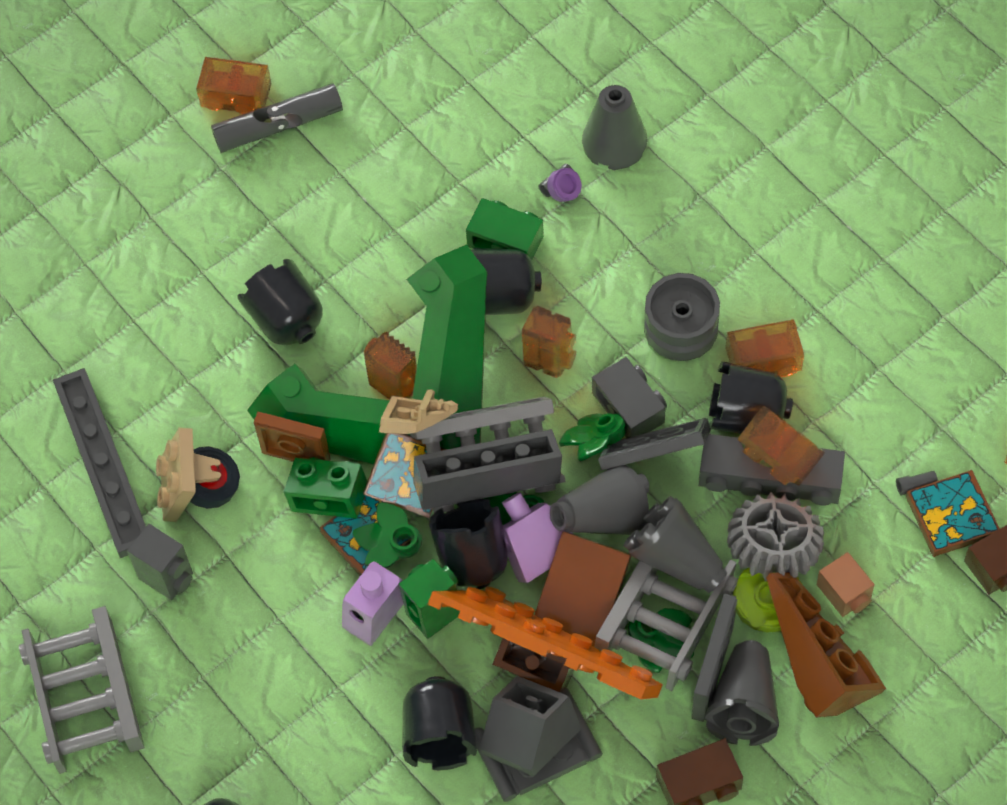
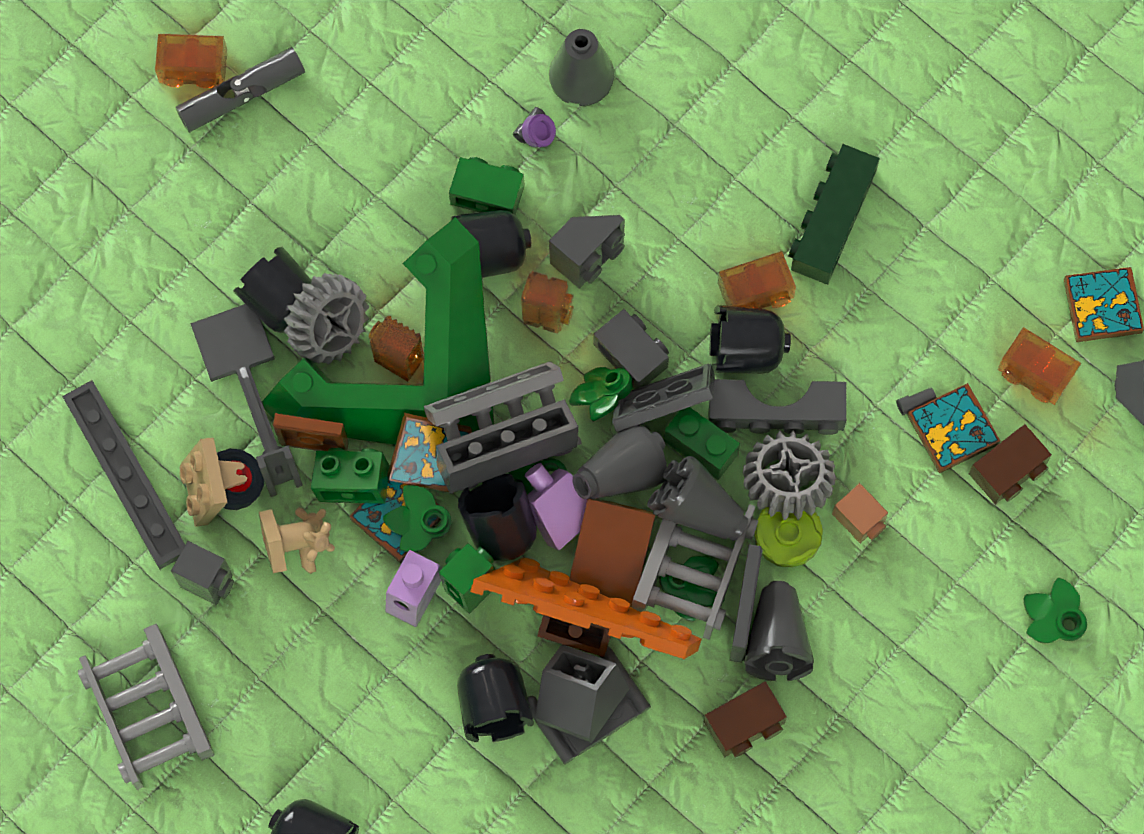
camera: 10 degrees left, 10 degrees up
tan slope [379,389,458,434] -> none
dark grey wheel [644,273,720,361] -> none
clear orange brick [737,405,825,486] -> none
dark orange wedge [766,572,886,718] -> none
none -> dark grey piece [190,304,303,497]
none -> tan piece [259,507,335,574]
none -> light grey gear [284,273,370,364]
none -> dark grey slope [549,215,625,289]
none -> green brick [664,407,740,480]
none -> dark green brick [788,144,880,285]

